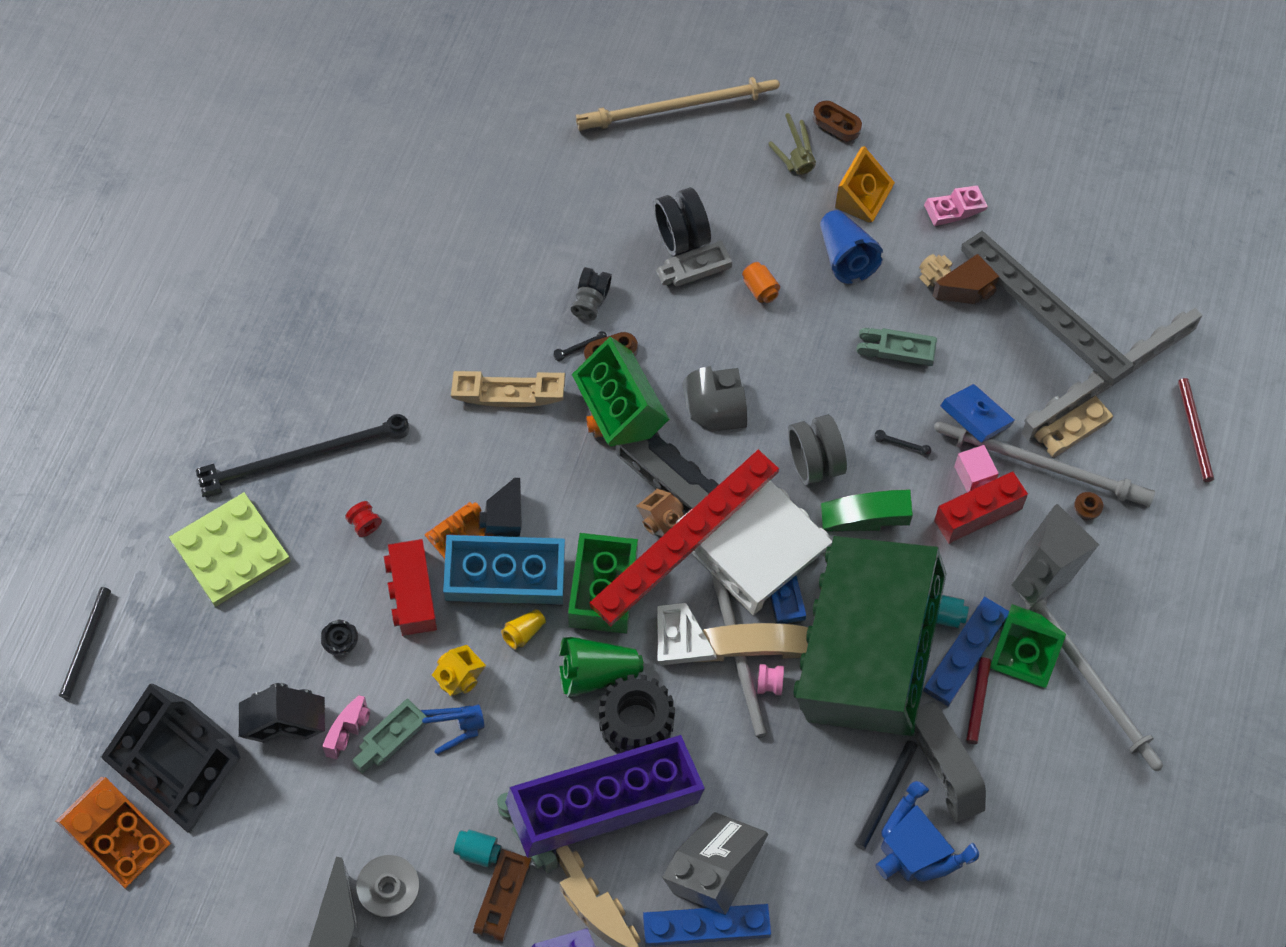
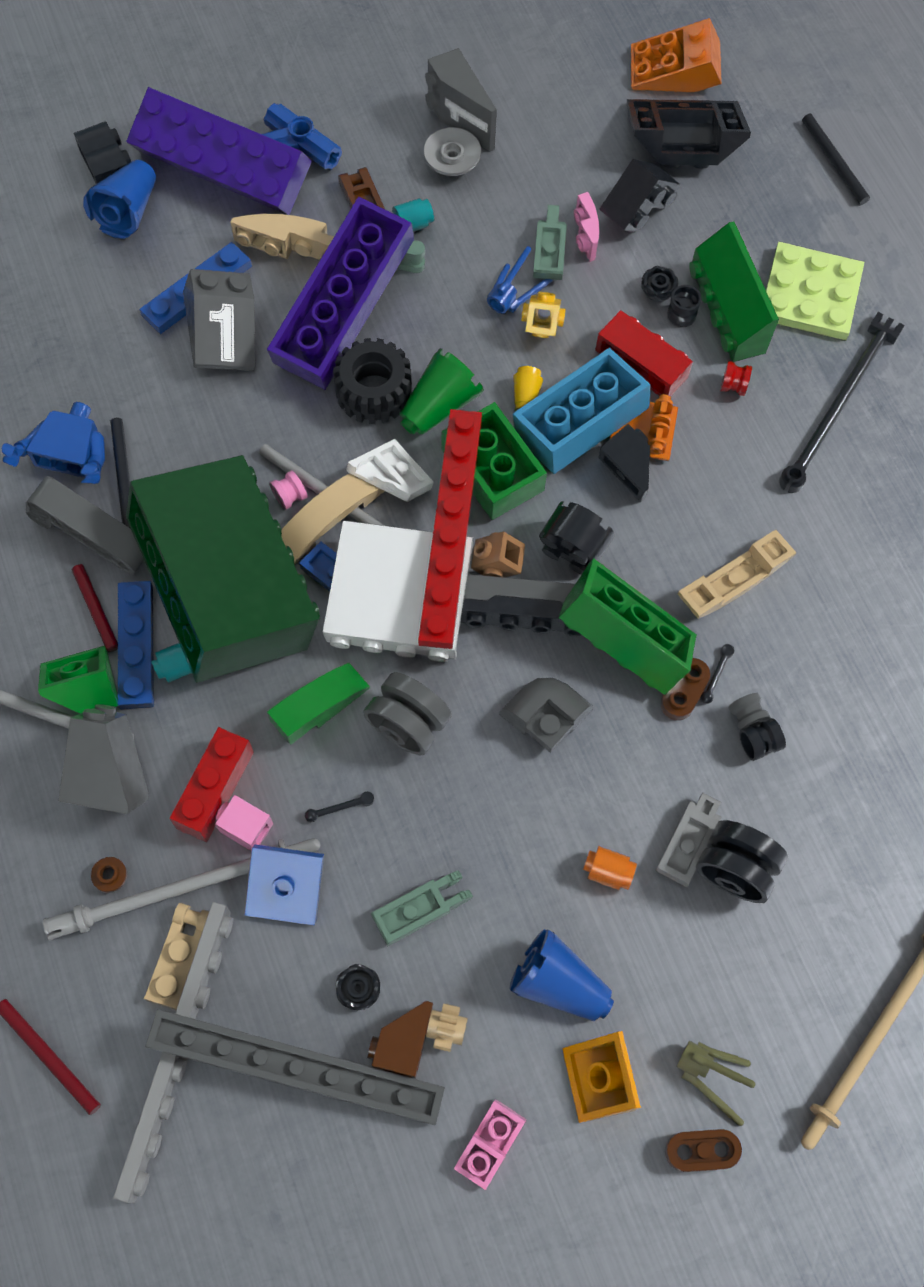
camera: 140 degrees right, 5 degrees up
none -> black plate [336,964,380,1011]
none -> black brick [539,501,615,575]
none -> black wheel [667,285,702,327]
none -> green slope [689,221,779,362]

